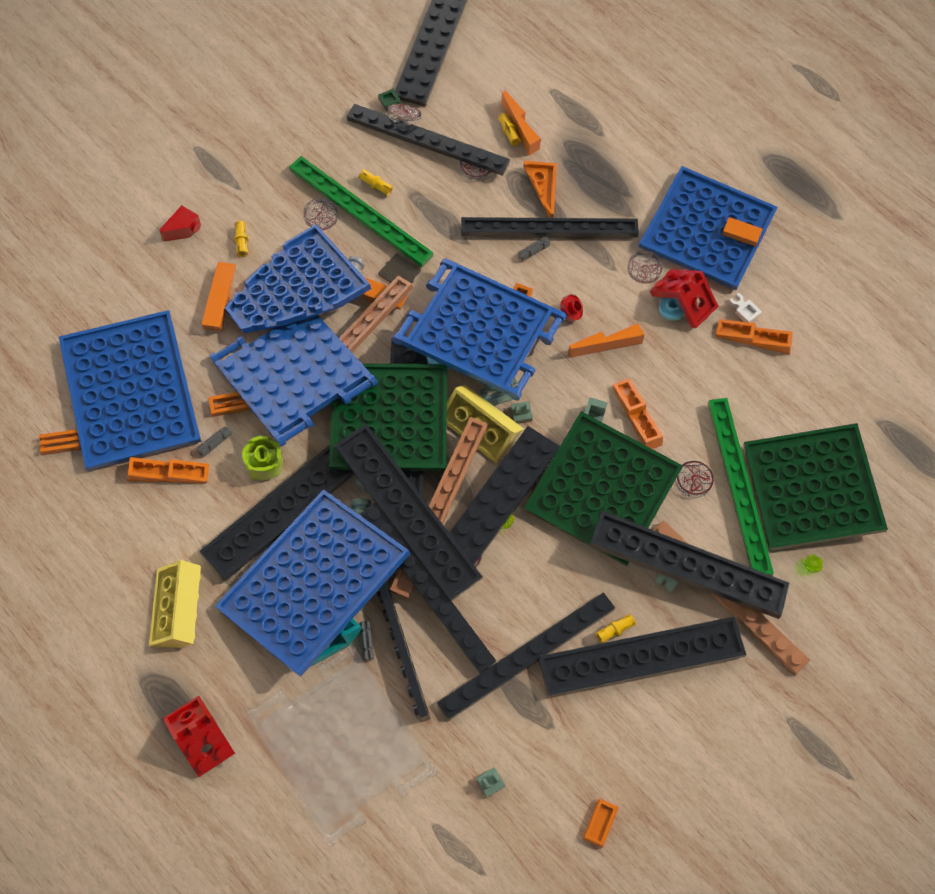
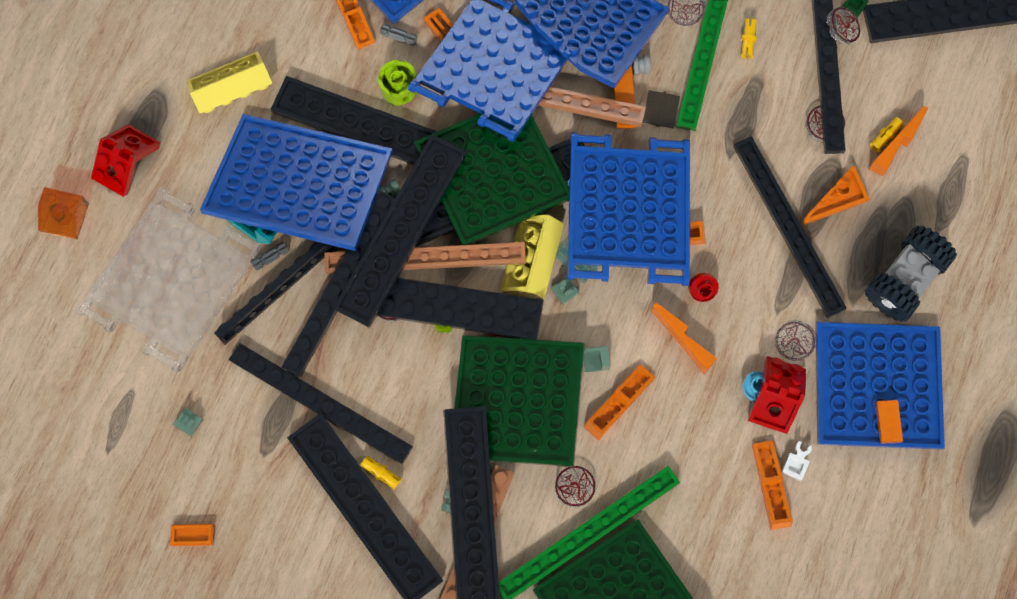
camera: 70 degrees right, 10 degrees up
dark grey axle [518,237,550,261] -> none
none -> clear orange slope [38,187,89,240]
none -> black plate [865,226,957,322]

